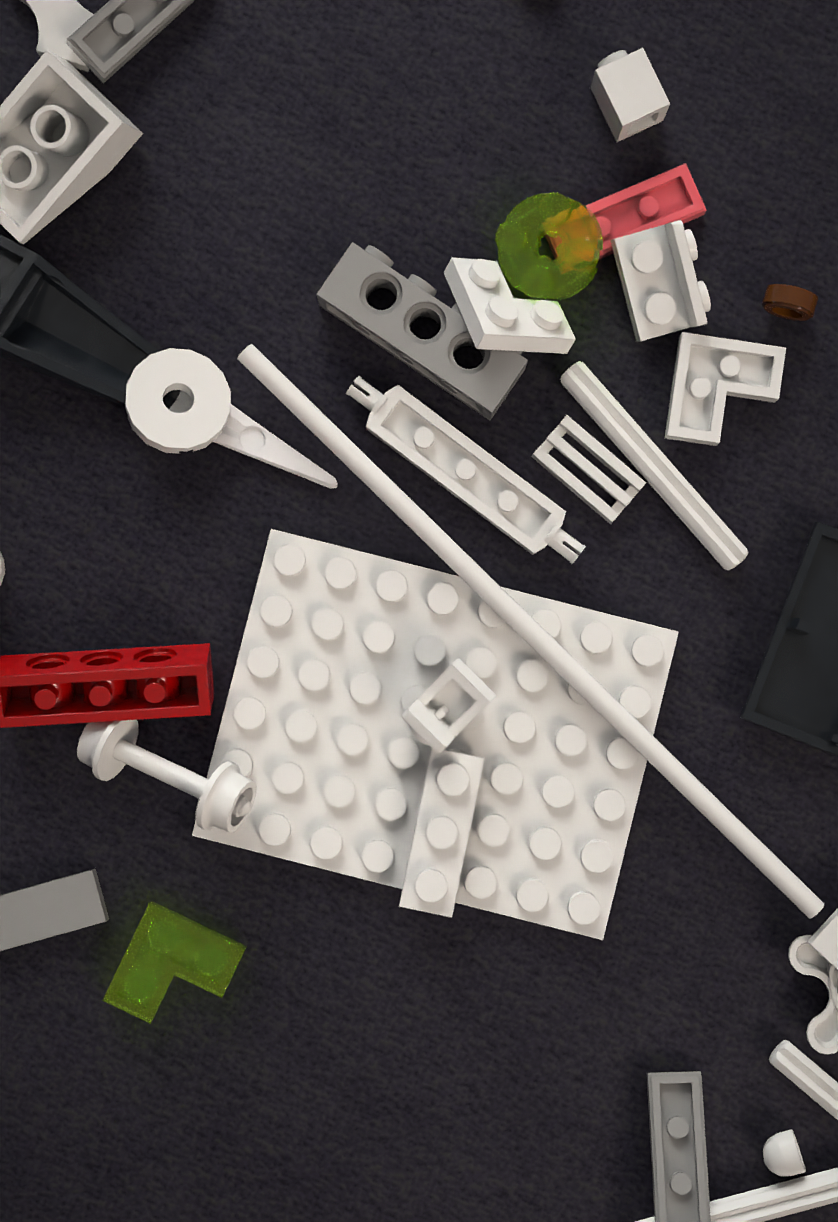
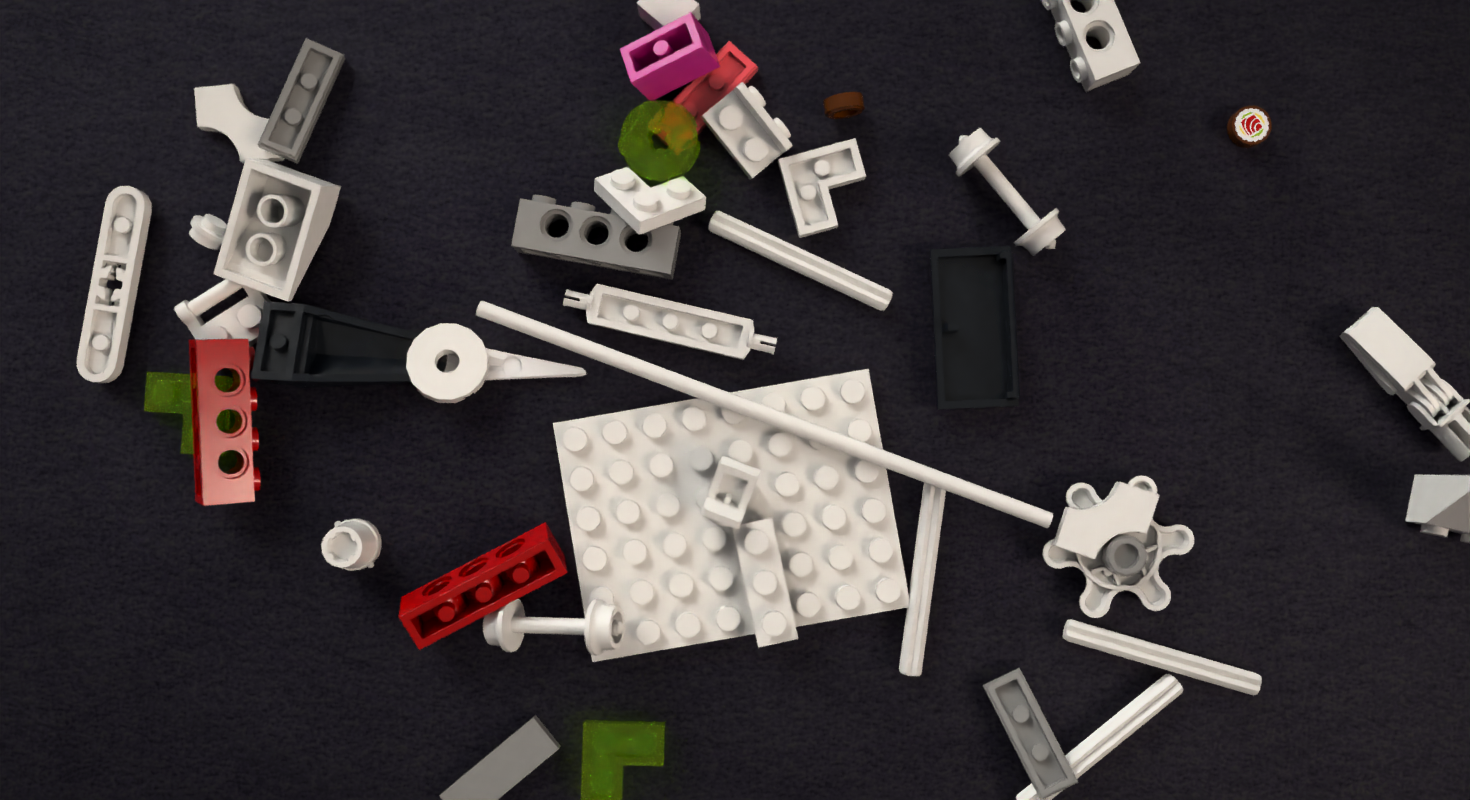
camera: 15 degrees left, 0 degrees up
white tile [532,415,646,524] -> none
white hinge [763,1129,806,1176] -> none
none -> dark pink brick [620,12,720,102]
none -> white axle [899,483,946,676]

